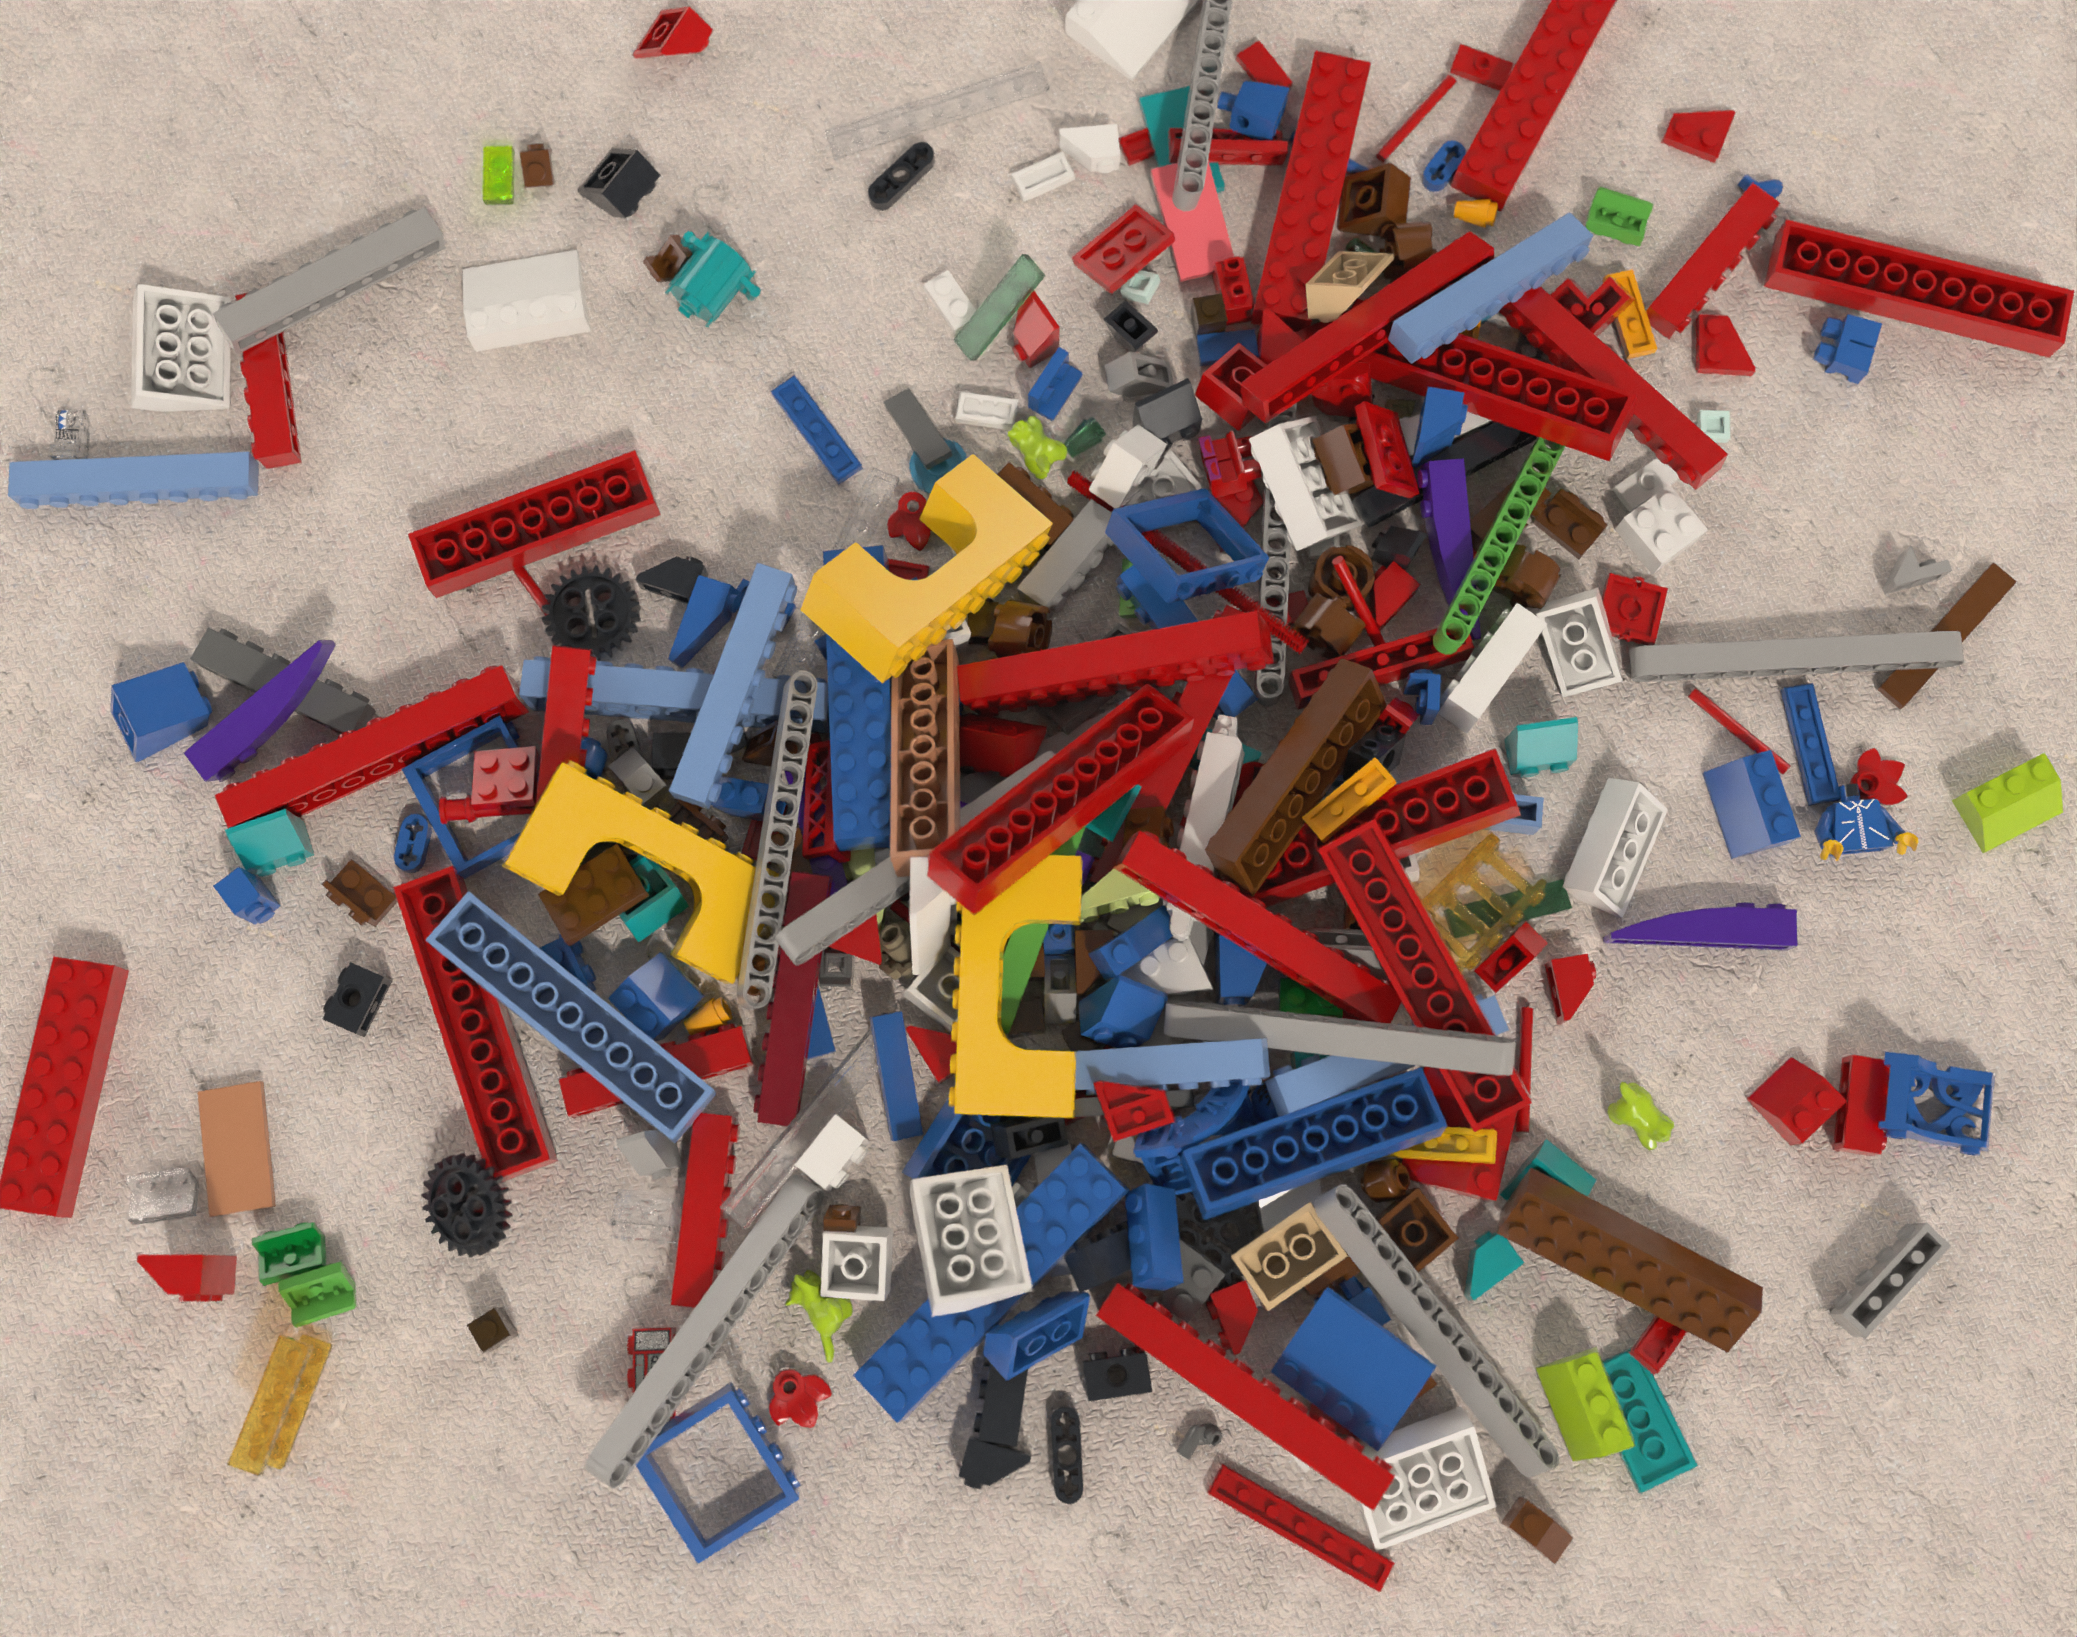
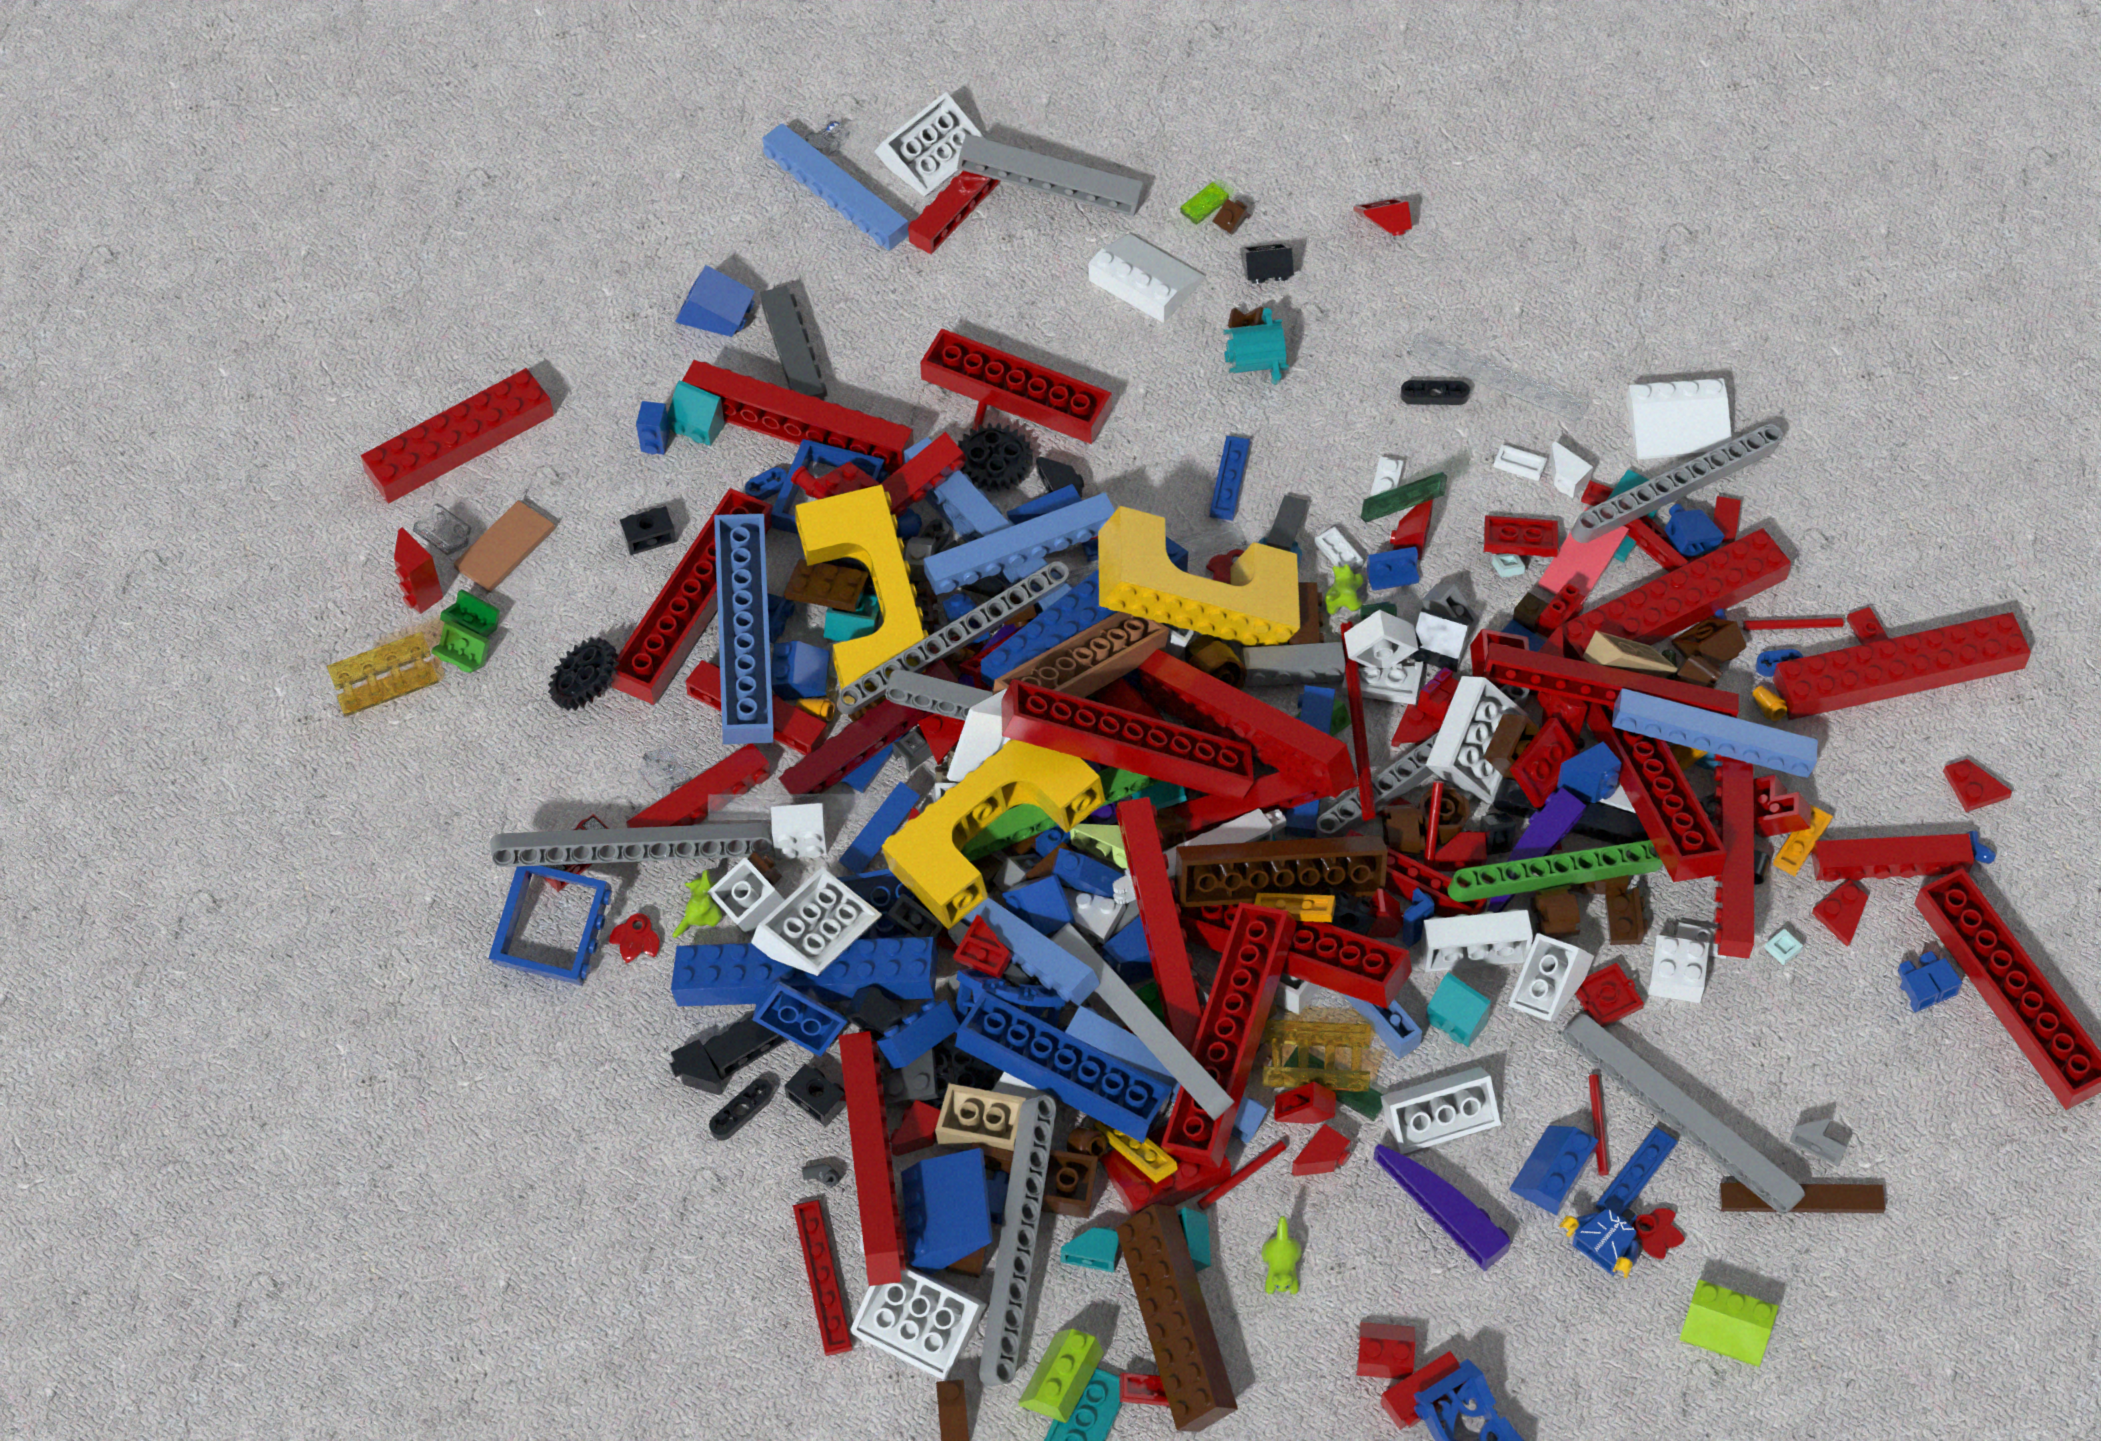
camera: 50 degrees right, 20 degrees down
dark purple slope [183,640,336,782] -> none
reddish brown bracket [322,859,398,927] -> none
dark brown brick [467,1307,519,1353] -> none
light grey slope [616,1130,682,1180] -> none
black slope [1103,300,1159,352] -> none
blue window [1105,488,1269,604] -> none
bright green bracket [1585,187,1654,247] -> none

